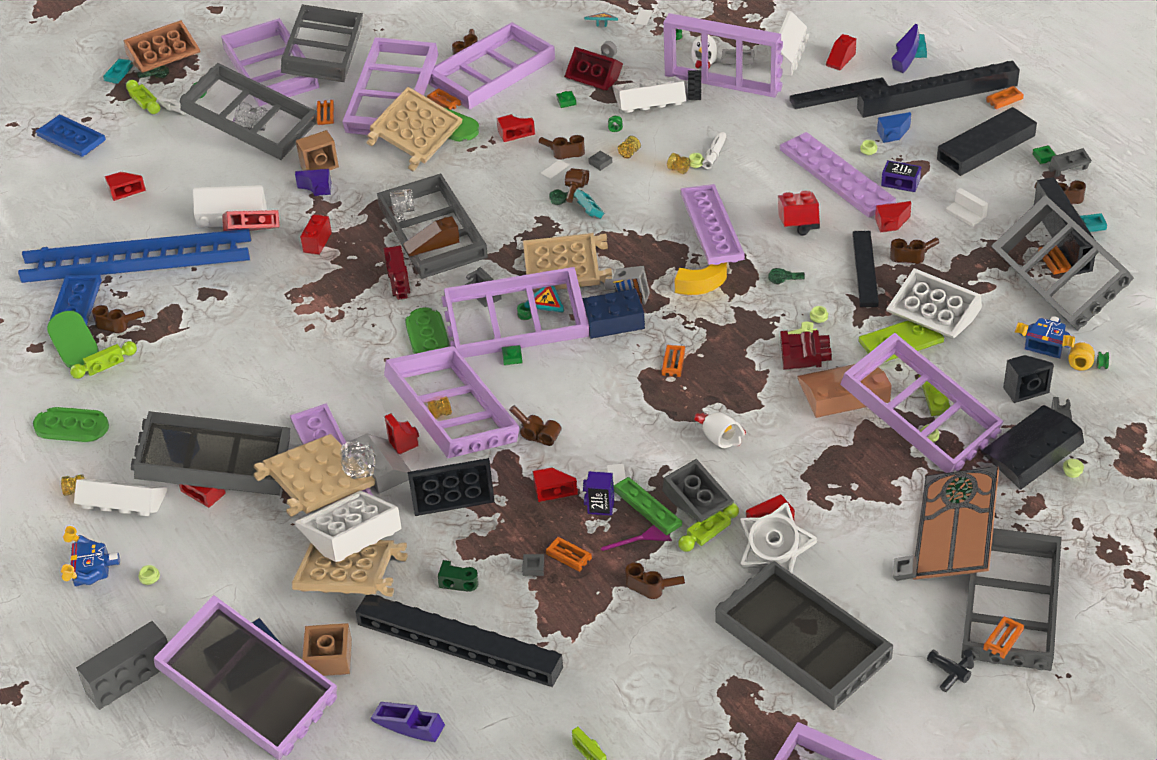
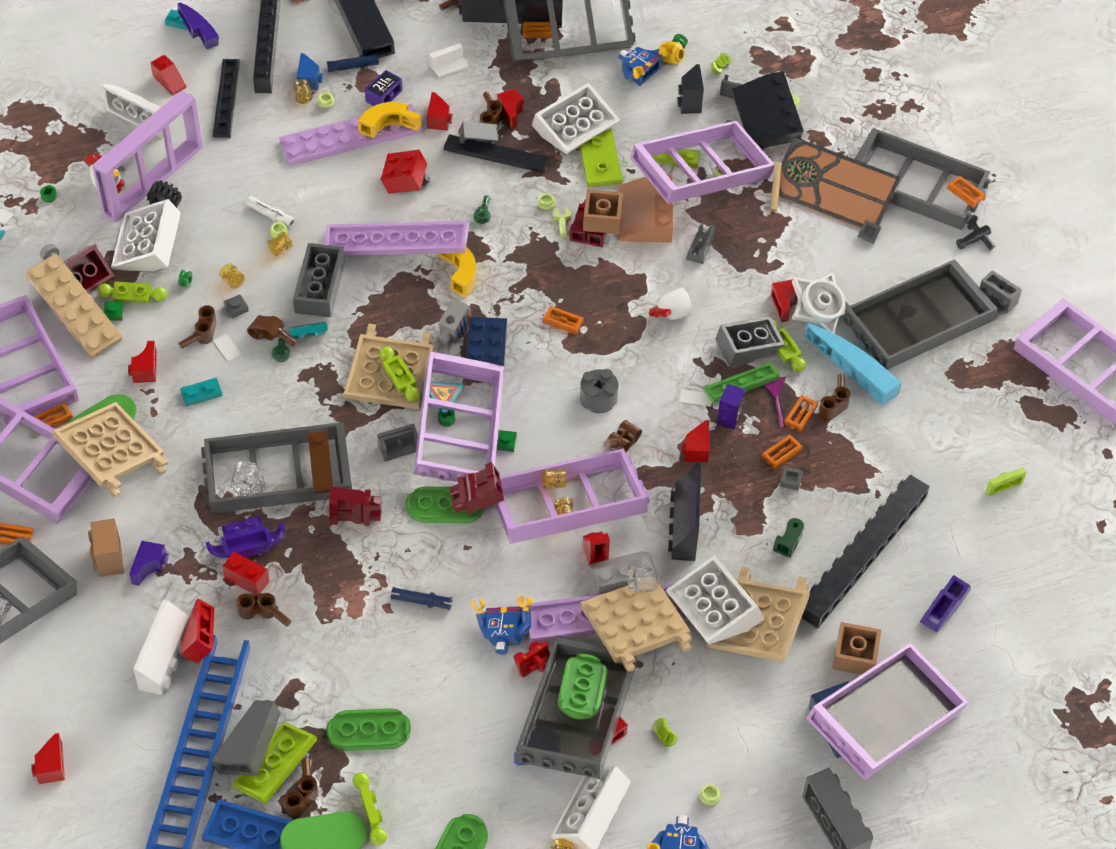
camera: 80 degrees left, 10 degrees up
none -> tan plate [25,254,122,359]
none -> lime plate [97,282,167,304]
none -> teal plate [180,377,223,407]
none -> dark purple plate [205,517,285,558]
none -> dark grey slope [212,700,281,776]
none -> lime plate [232,721,317,804]
none -> reddish brown beam [236,593,291,627]
none -> clear yellow wheel [293,79,313,104]
none -> dark grey brick [293,243,345,317]
none -> bright green tile [326,708,411,751]
none -> dark blue pin [327,54,379,72]
none -> yellow arch [358,102,421,138]
none -> lime plate [379,346,420,402]
none -> dark blue pin [391,587,453,610]
none -> dark red hips [450,462,504,515]
none -> hinge [458,121,498,144]
none -> blue torso [471,596,533,655]
none -> red arch [497,88,524,129]
none -> red hips [513,641,551,678]
none -> clear yellow wheel [542,469,567,489]
none -> bright green tile [558,654,607,719]
none -> dark grey brick [580,369,619,413]
none -> medium nougat brick [583,189,623,234]
none -> lime piece [652,718,678,747]
none -> dark grey hinge [686,223,715,264]
none -> lime piece [711,53,731,74]
none -> tan bar [770,161,782,212]
none -> orange tile [784,395,818,433]
none -> medium azure slope [805,323,902,405]
none -> dark grey brick [979,270,1022,314]

